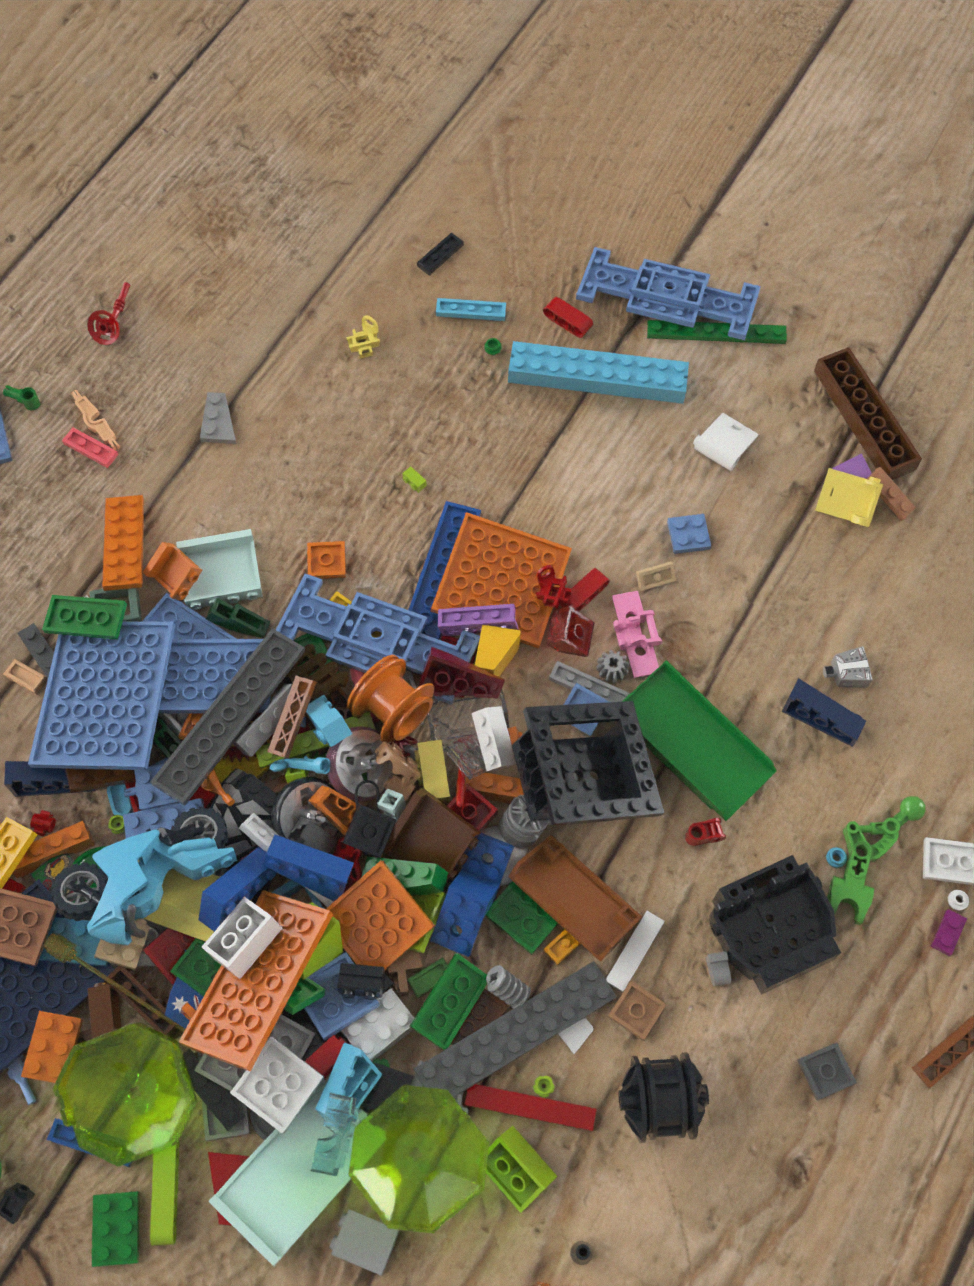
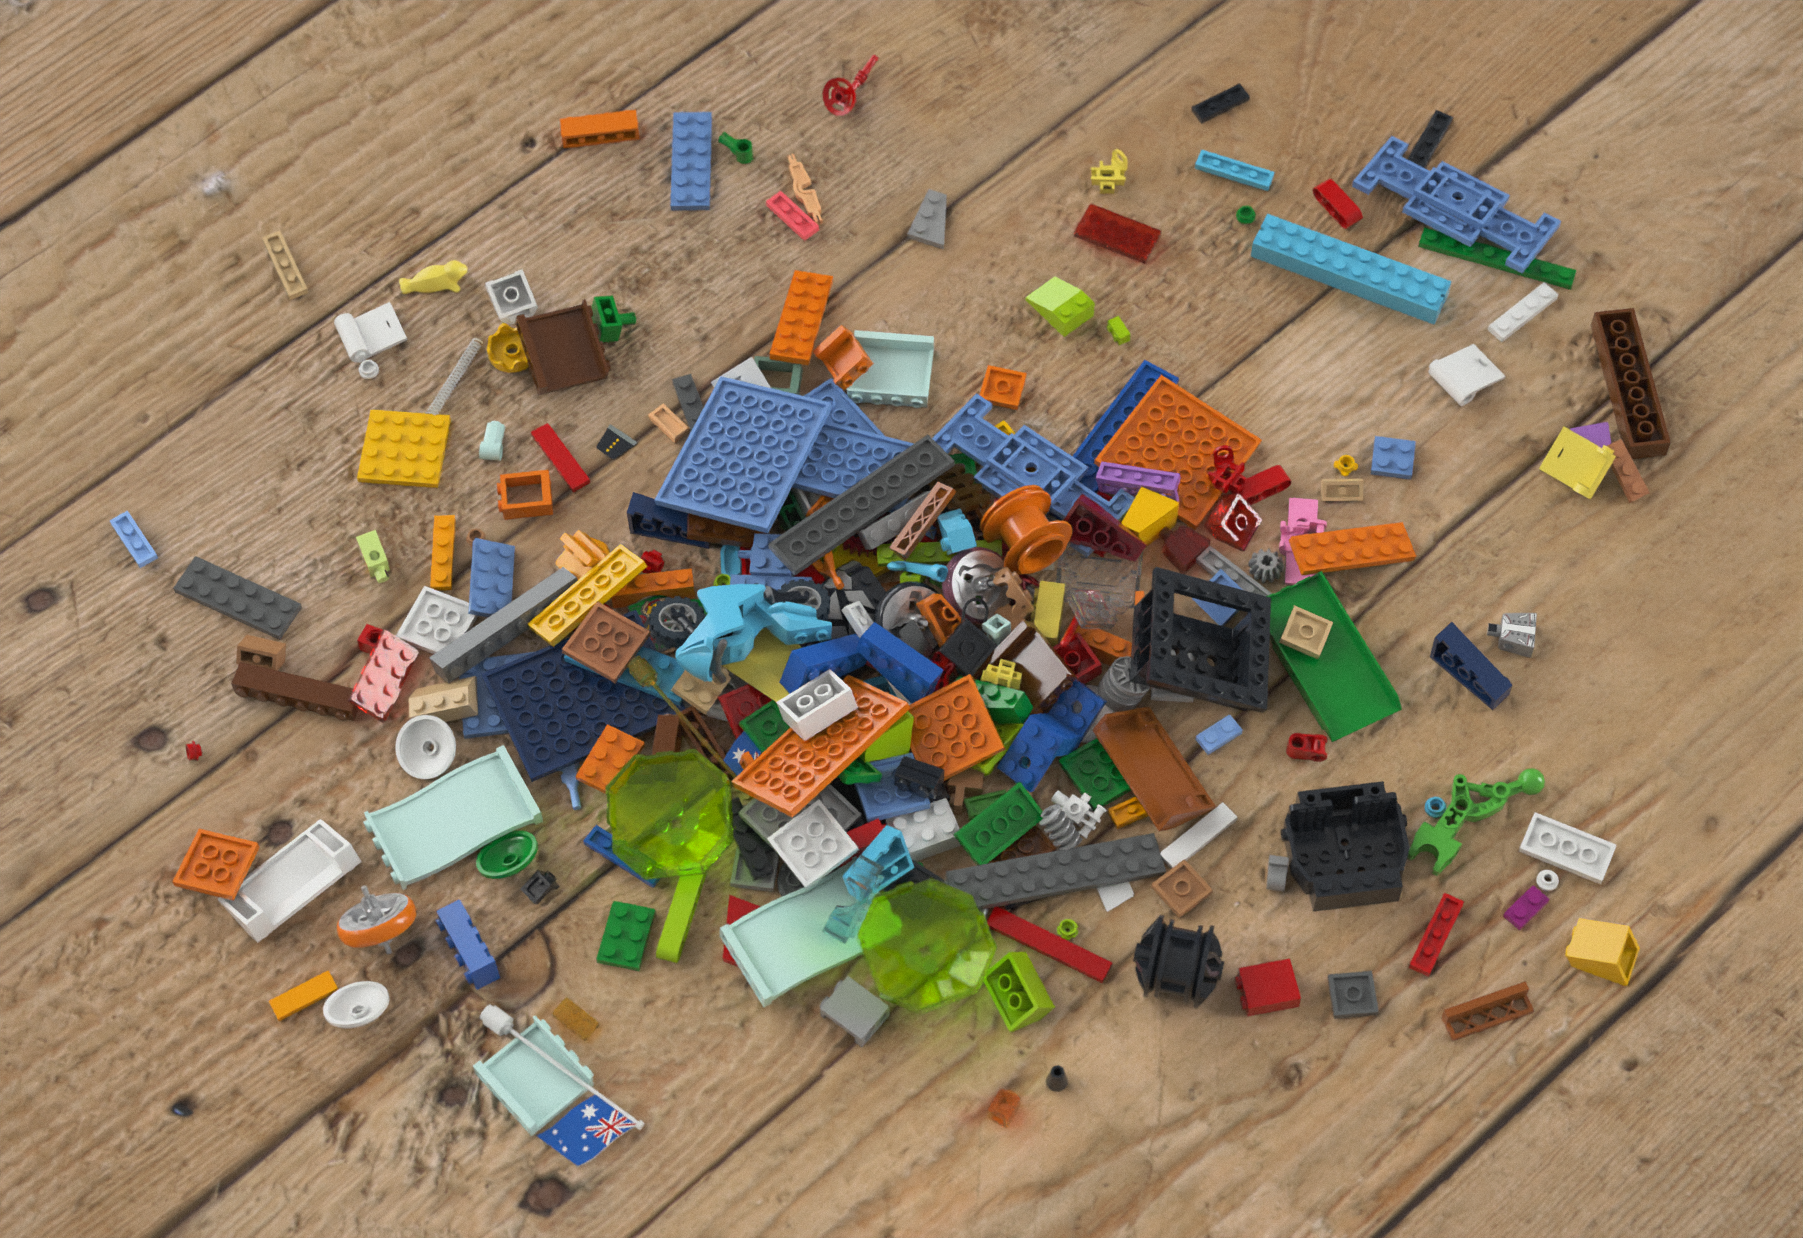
camera: 20 degrees right, 5 degrees down
green plate [42,595,127,640] -> none
dark green slope [205,598,271,638] -> none
white brick [472,706,516,771] -> none
none -> light yellow piece [980,659,1022,690]
none -> lime slope [1025,277,1095,337]
none -> white piece [1051,791,1107,839]
none -> clear red plate [1074,203,1162,264]
none -> clear red torso [1159,525,1211,574]
none -> light blue plate [1195,715,1243,755]
none -> red brick [1234,958,1301,1017]
none -> tan plate [1279,606,1333,659]
none -> orange plate [1289,522,1416,576]
none -> yellow plate [1334,455,1358,477]
none -> black tile [1407,110,1454,168]
none -> red plate [1408,892,1465,977]
none -> white plate [1488,282,1558,342]

